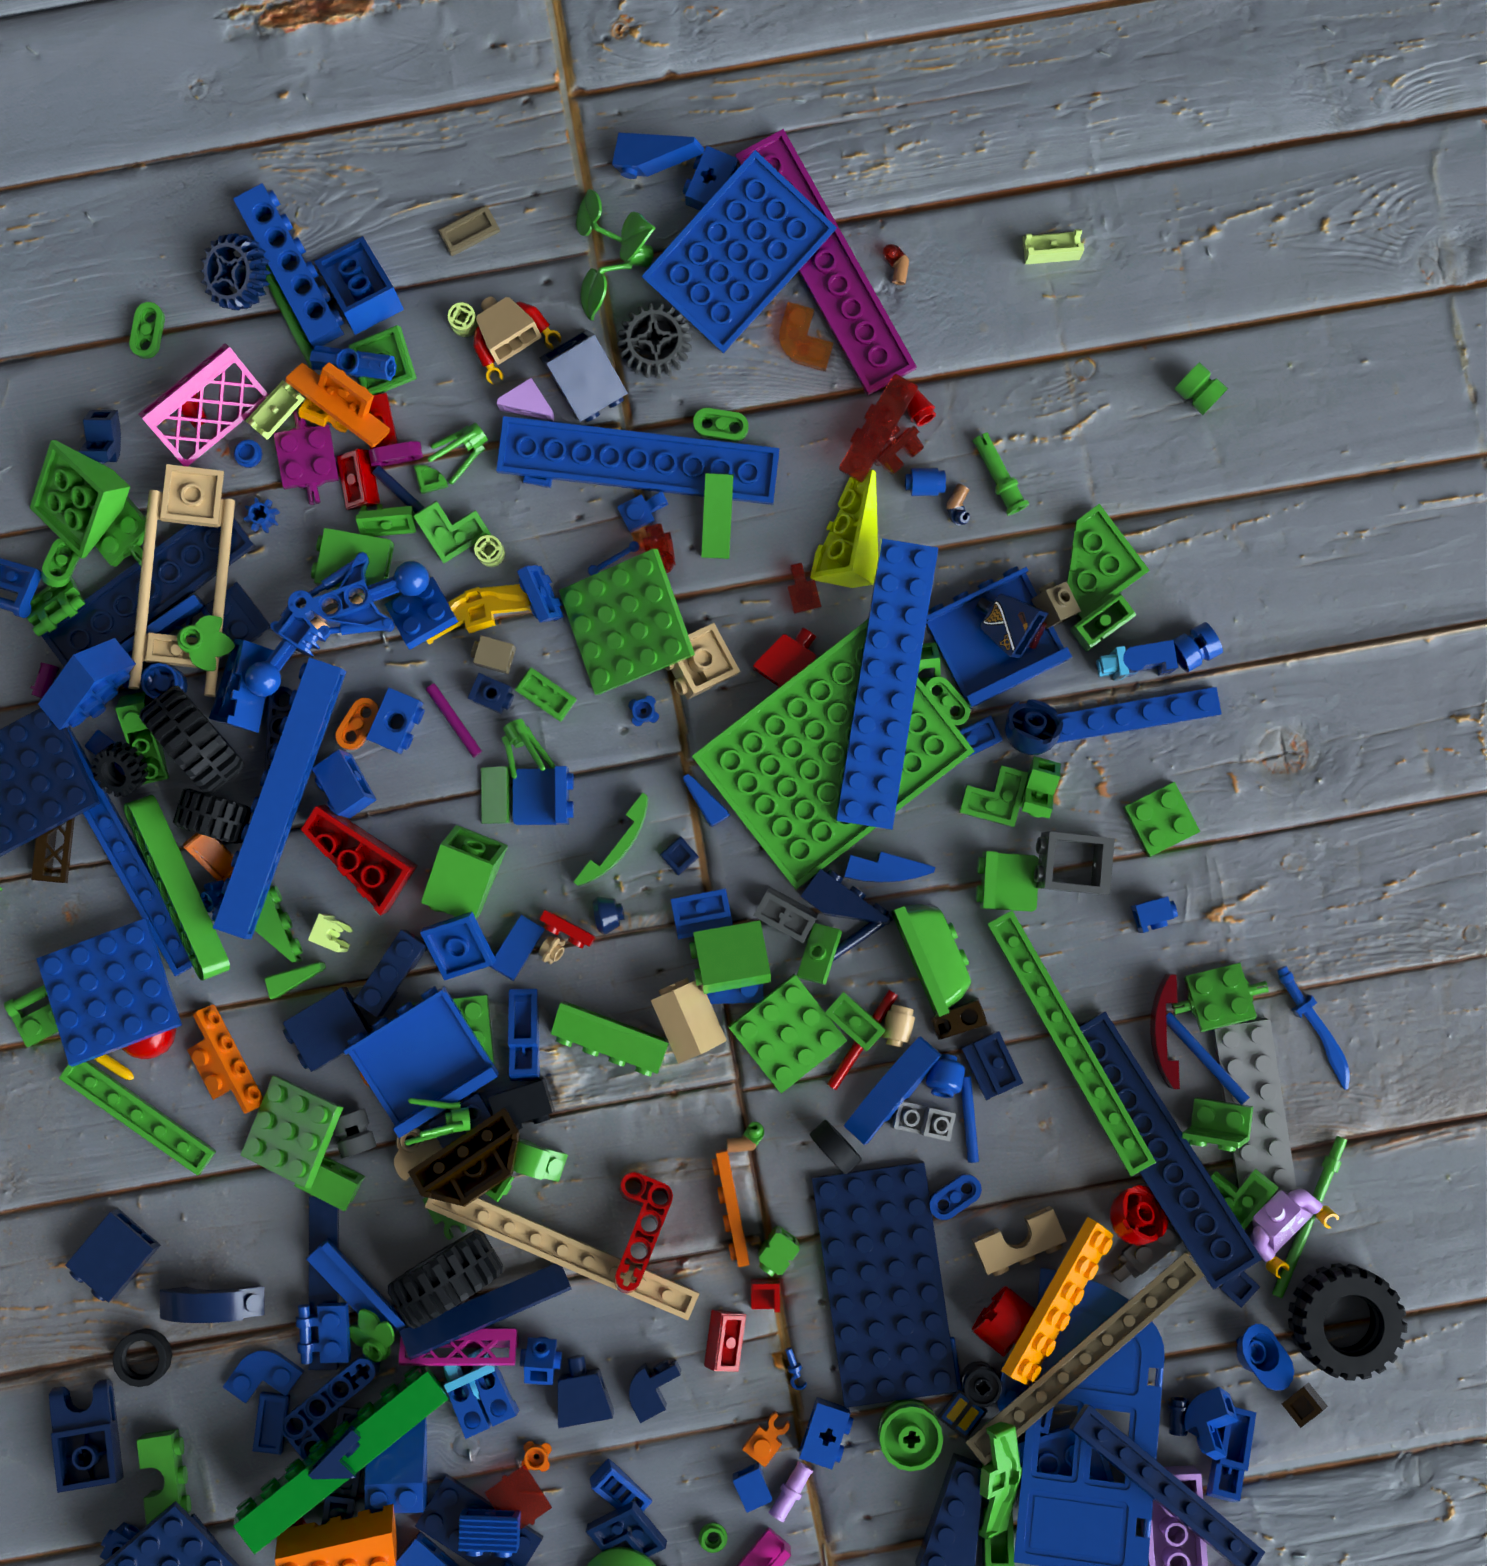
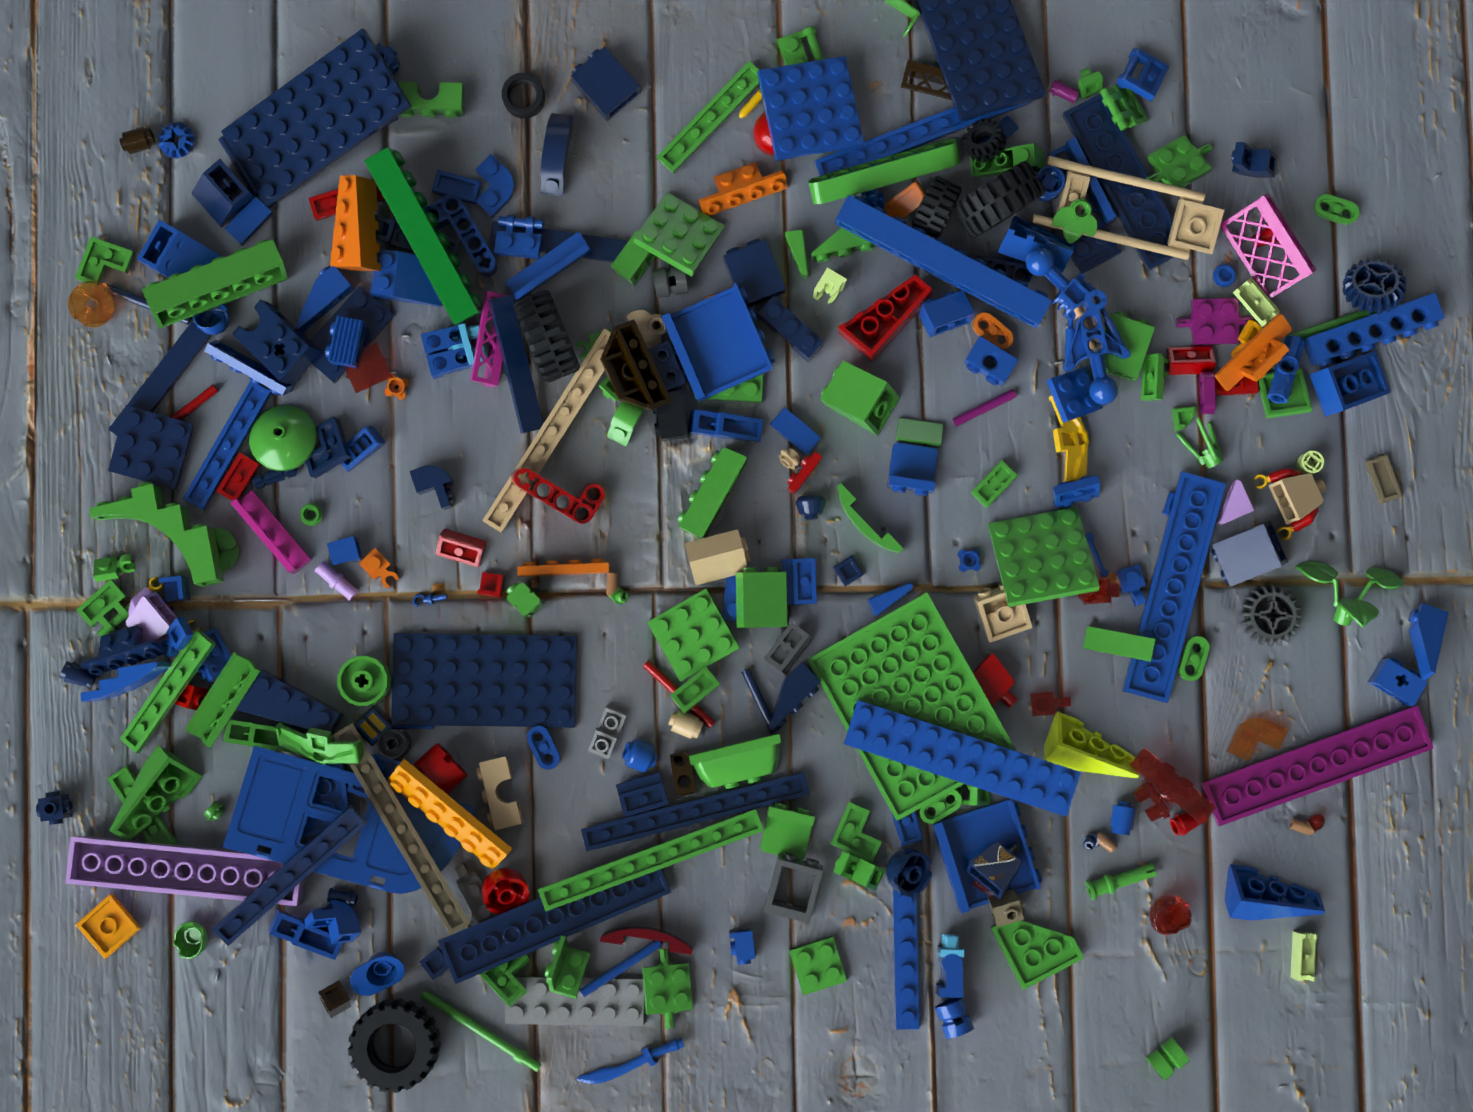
camera: 95 degrees right, 0 degrees up
bright green slope [30,440,130,559] -> none
blue brick [38,638,136,730] -> none
bright green plate [41,538,80,588] -> none
dark blue brick [49,1379,124,1493] -> none
blue gear [243,498,280,533] -> none
dark blue slope [308,1425,361,1479] -> none
bright green plate [350,1309,395,1363] -> none
dark blue bar [372,466,425,513] -> none
bright green plant [404,1098,470,1145] -> none
bright green plate [413,500,491,563] -> none
blue plate [420,912,496,981] -> none
dark blue brick [468,673,514,714] -> none
dark tan brick [471,635,516,675] -> none
yellowish green wheel [474,535,505,567] -> none
bright green plant [501,719,556,779] -> none
blue brick [520,1337,562,1385] -> none
dark blue torso [558,1355,614,1428] -> none
blue plate [642,150,837,354] -> none
bright green plate [797,923,842,985] -> none
blue brick [799,1397,853,1470] -> none
black tyre [809,1120,862,1174] -> none
blue slope [843,852,935,883] -> none
blue slope [844,1036,941,1145] -> none
blue bar [961,1076,979,1163] -> none
bright green brick [1070,593,1136,652] -> none
lavender torso [1250,1189,1339,1279] -> none
none -> dark blue plate [581,772,810,852]
none -> bright green tile [1078,68,1103,99]
none -> clear red hair [1149,893,1192,935]
none -> blue wedge [1224,864,1325,921]

